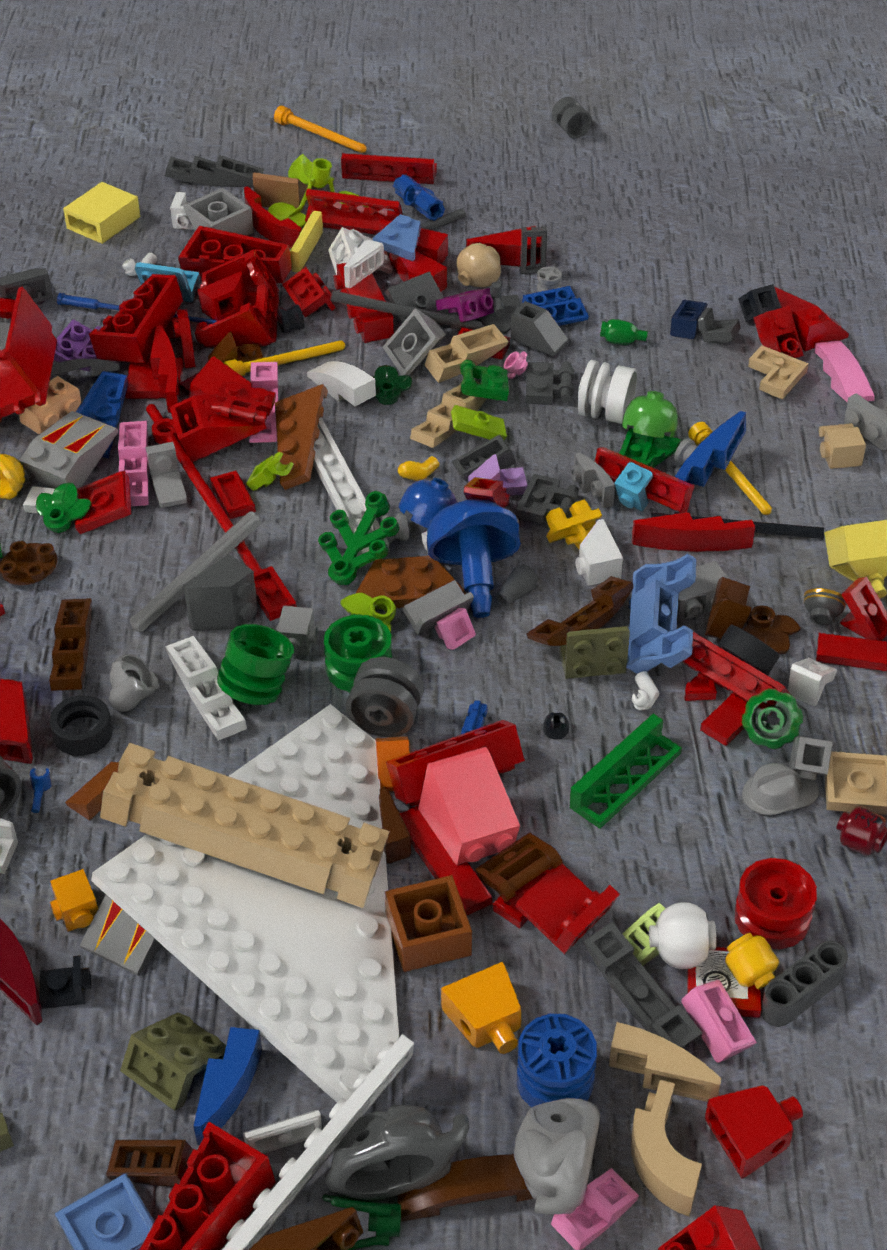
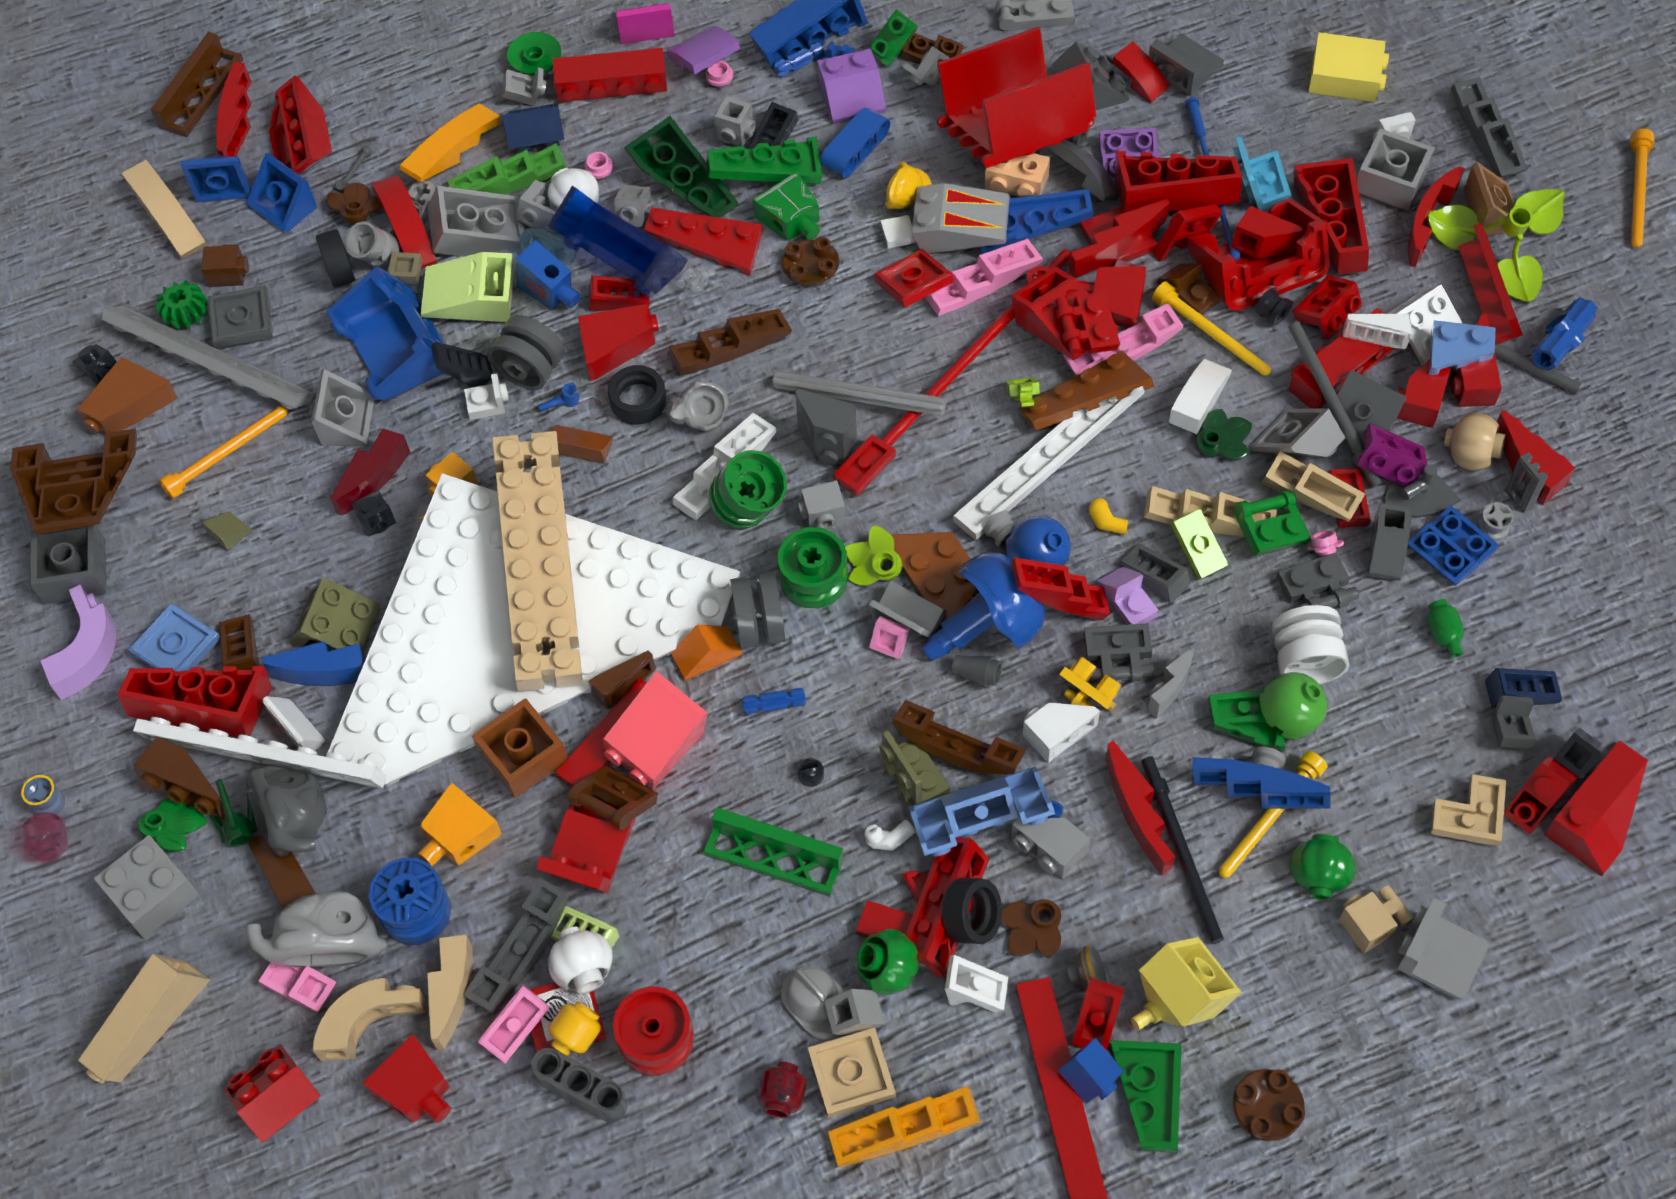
camera: 70 degrees right, 15 degrees up
green plate [36,482,91,533] -> none
white arm [122,253,157,276] -> none
light grey bracket [145,442,187,508] -> none
red tile [210,470,256,519] -> none
light yellow tile [290,211,323,273] -> none
green plant [318,491,400,585] -> none
red fence [341,153,437,184] -> none
red brick [386,720,525,806] -> none
red tile [594,447,695,513] -> none
medium azure bracket [614,462,653,511] -> none
reddish brown slope [705,577,752,640] -> none
bright pink slope [815,341,874,402] -> none
none -> green plant [1290,834,1356,900]

